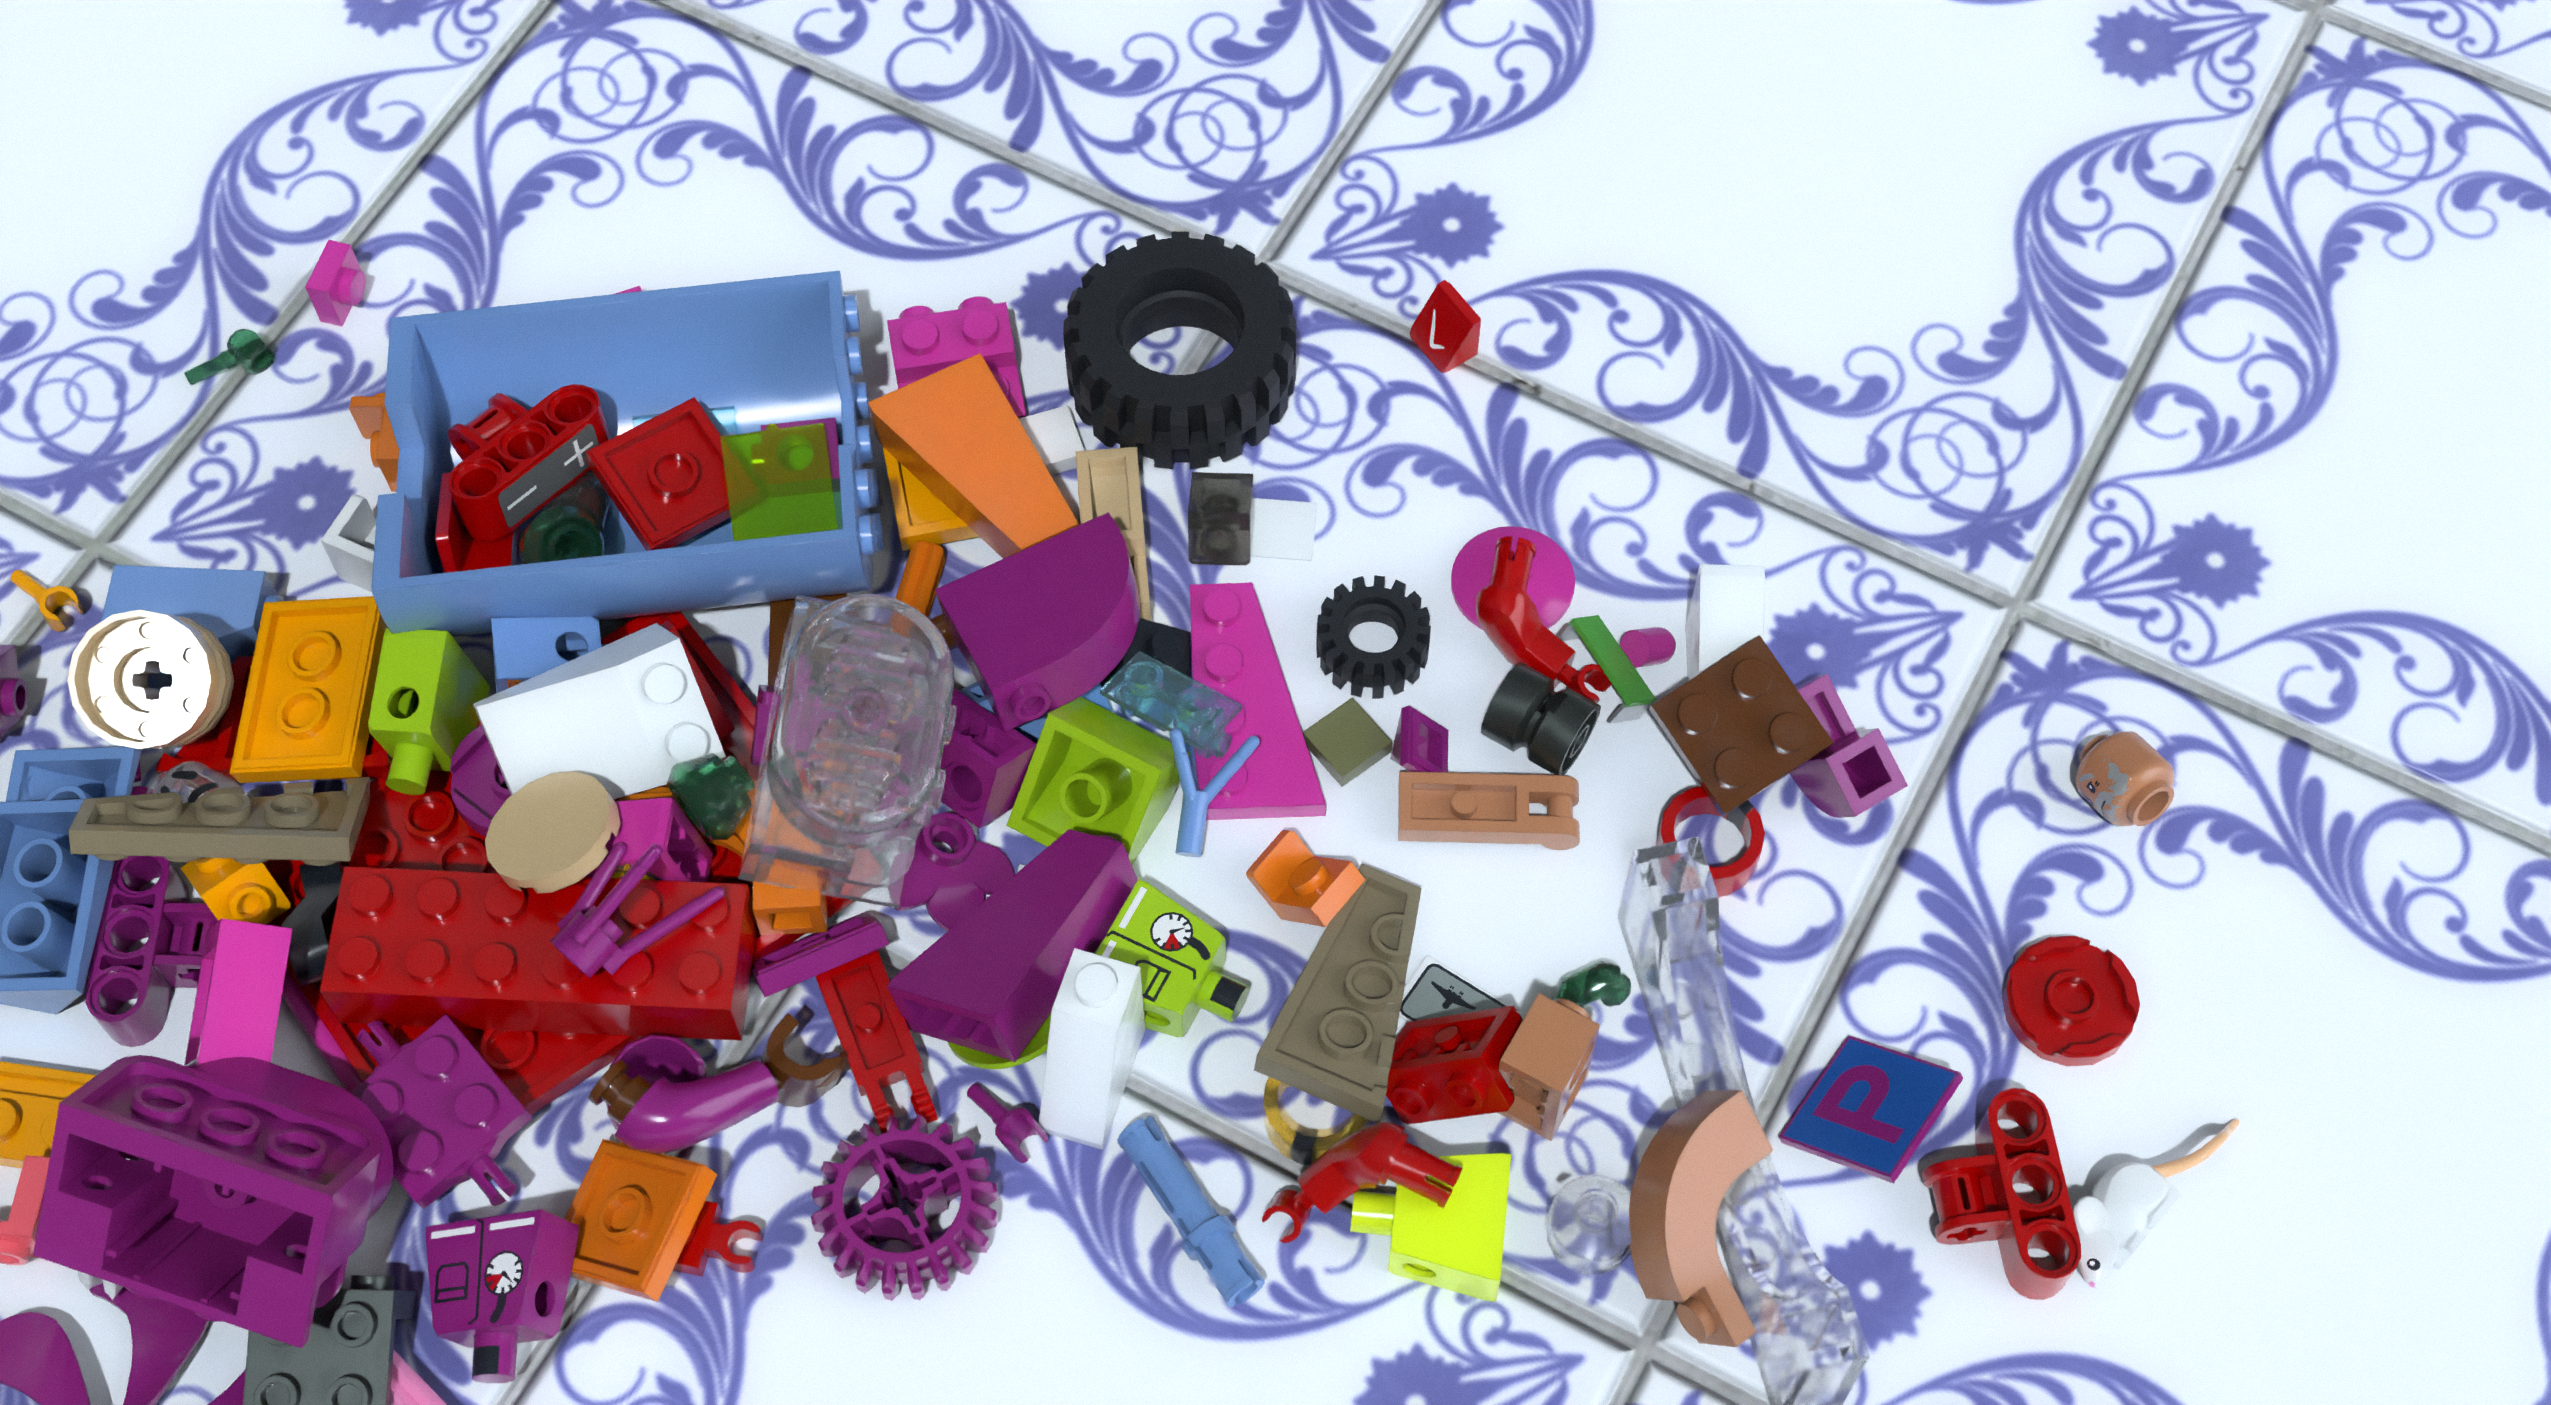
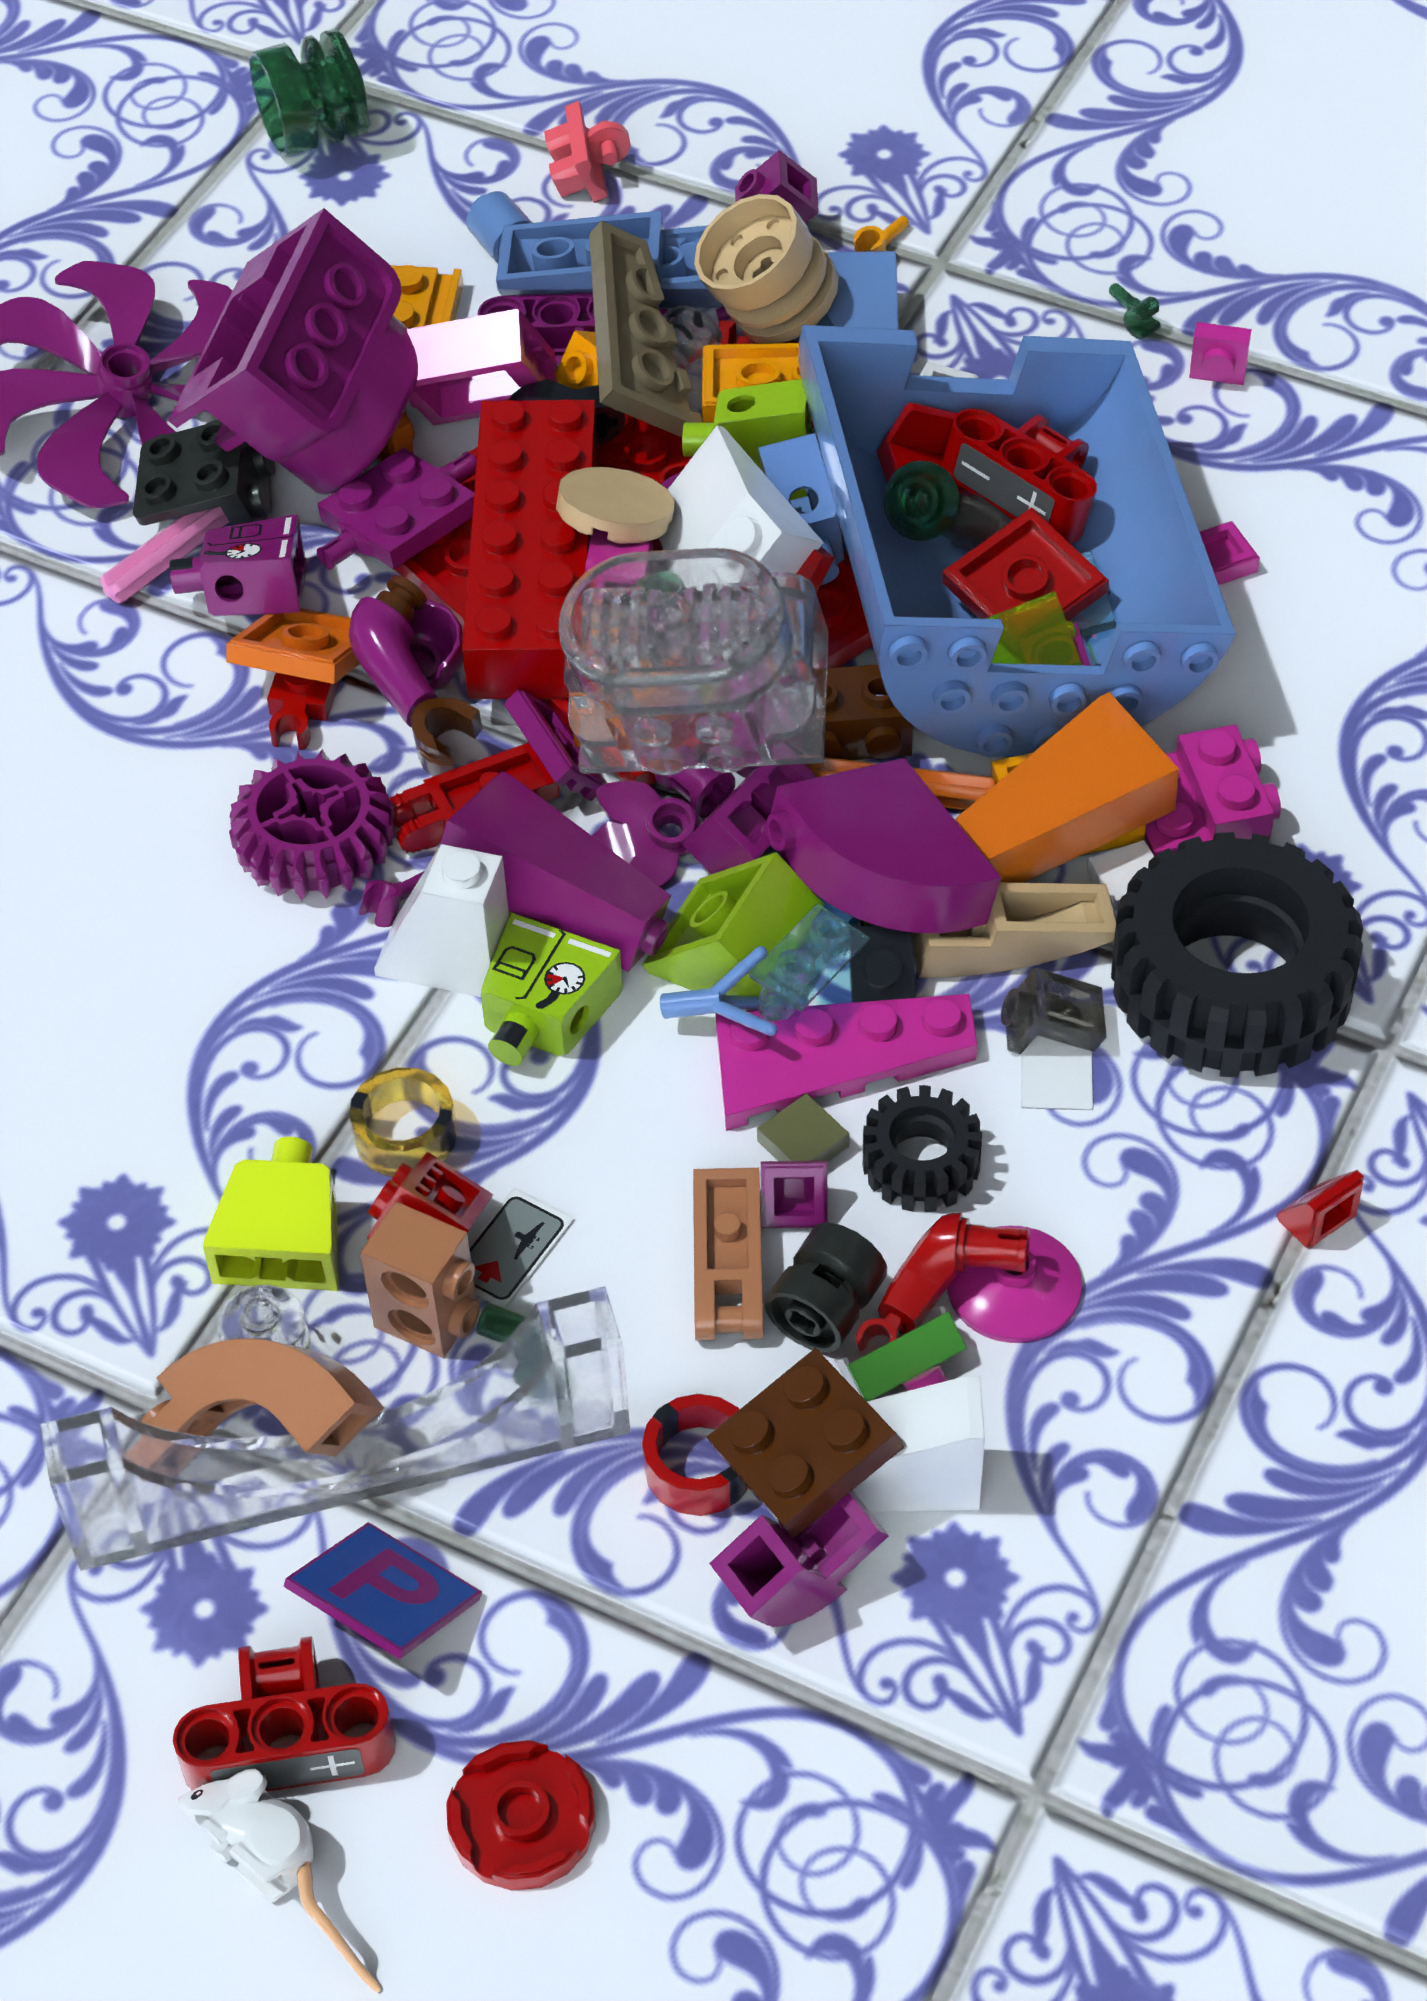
camera: 90 degrees right, 10 degrees down
magenta plant [549,842,725,978] -> none
medium blue pin [1117,1116,1265,1307] -> none
orange bracket [1246,830,1366,927] -> none
dark tan wing [1254,863,1422,1123] -> none
red arm [1262,1122,1463,1243] -> none
nougat head [2076,731,2175,826] -> none

